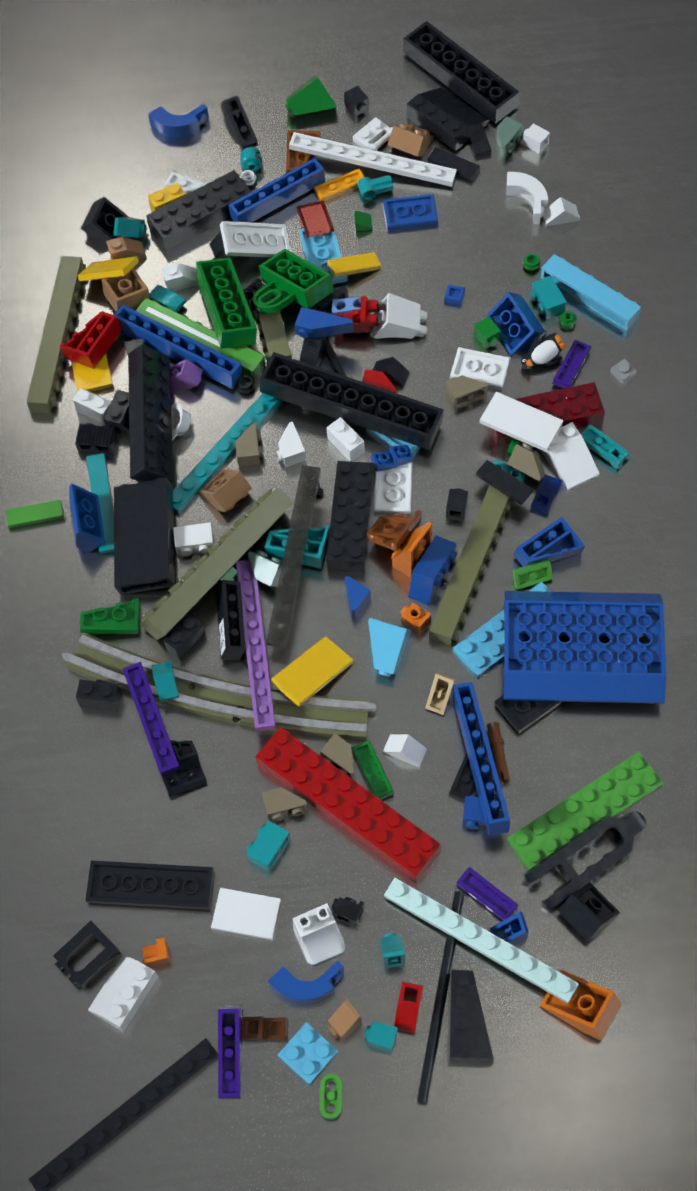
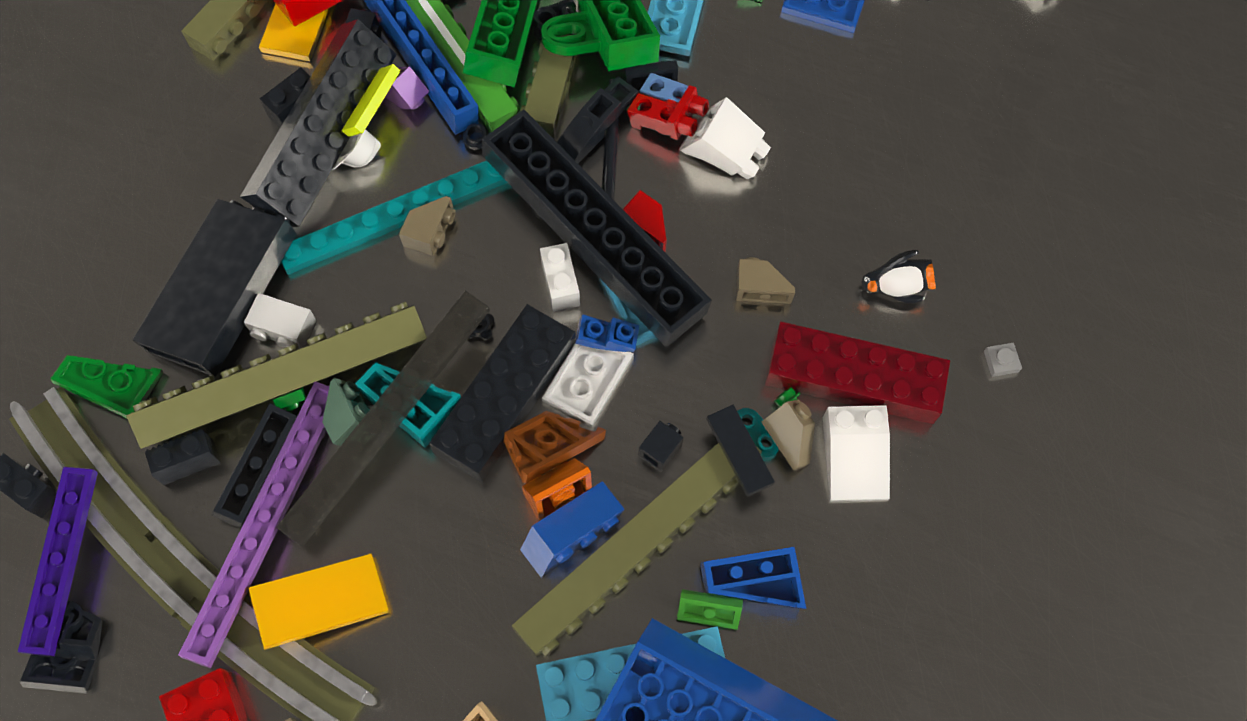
camera: 20 degrees right, 5 degrees up
bright green tile [6,499,64,529] -> none
blue slope [69,484,105,552] -> none
white brick [73,388,111,425] -> none
black brick [75,423,117,454] -> none
teal tile [86,453,114,555] -> none
teal slope [152,661,179,702] -> none
medium nougat slope [198,468,252,512] -> none
white slope [276,422,306,467] -> none
blue slope [295,307,354,338] -> none
yellow tile [327,252,381,277] -> none
blue slope [345,576,371,619] -> none
medium azure slope [368,618,412,677] -> none
black slope [373,356,410,388] -> none
orange brick [401,602,431,635] -> none
blue tile [444,284,465,305] -> none
white tile [450,347,511,391] -> none
green brick [474,316,501,349] -> none
white tile [480,392,563,452] -> none
blue slope [486,292,547,356] -> none
white arch [506,172,548,225] -> none
green plate [523,254,541,271] -> none
teal brick [530,276,567,320] -> none
clear blue slope [530,474,563,514] -> none
medium azure brick [541,254,641,331] -> none
white slope [544,197,580,227] -> none
dark purple plate [552,340,591,388] -> none
green plate [559,311,577,328] -> none
teal plate [581,424,630,469] -> none
none -> neon yellow tile [341,64,400,137]

